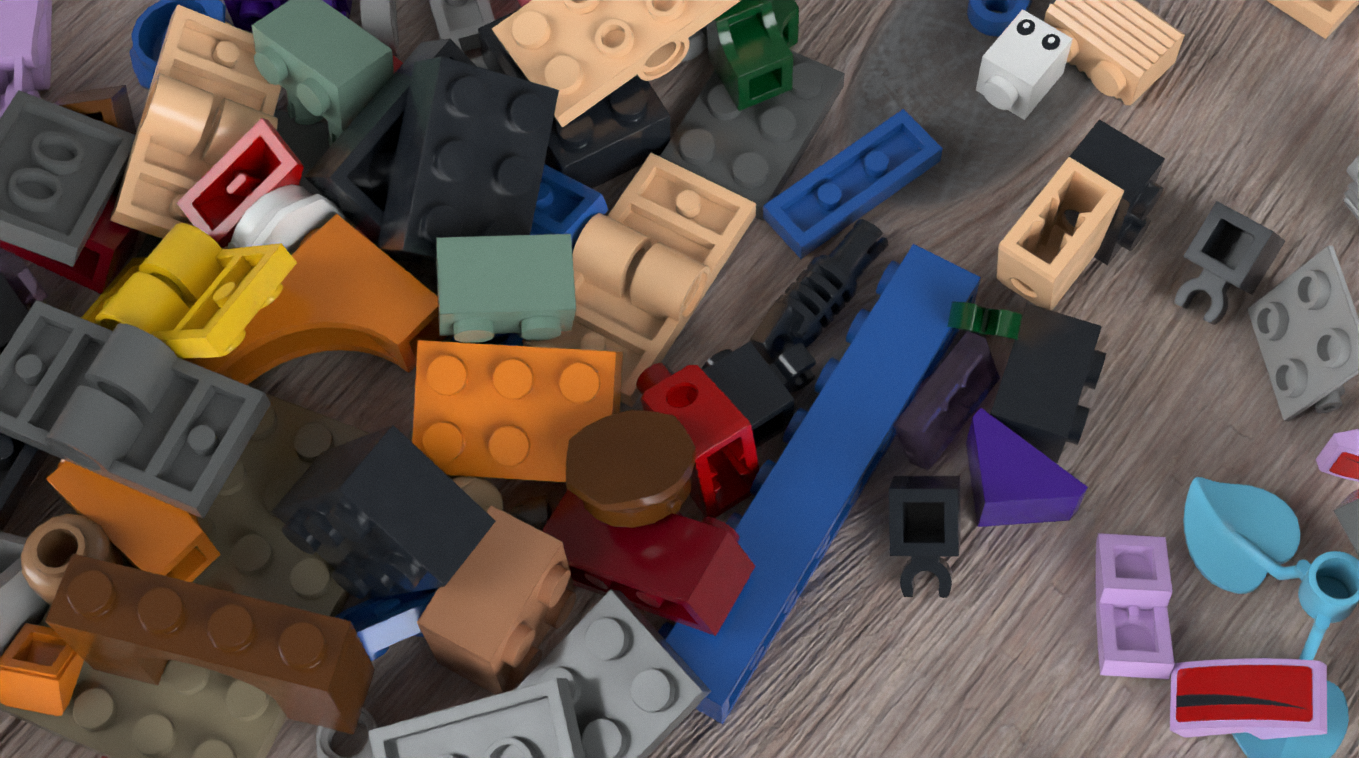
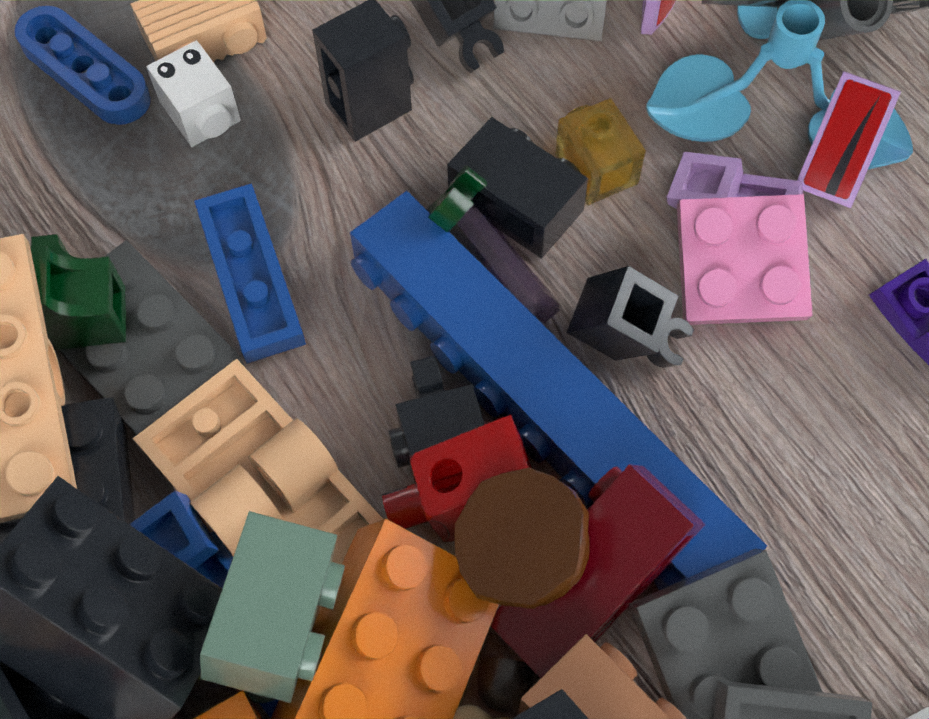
camera: 75 degrees left, 0 degrees up
black hinge [750,219,888,365] -> none
dark purple slope [966,408,1088,527] -> none
light nougat torso [997,157,1124,311] -> none
none -> clear yellow brick [555,98,646,205]
none -> bright pink plate [677,194,812,325]

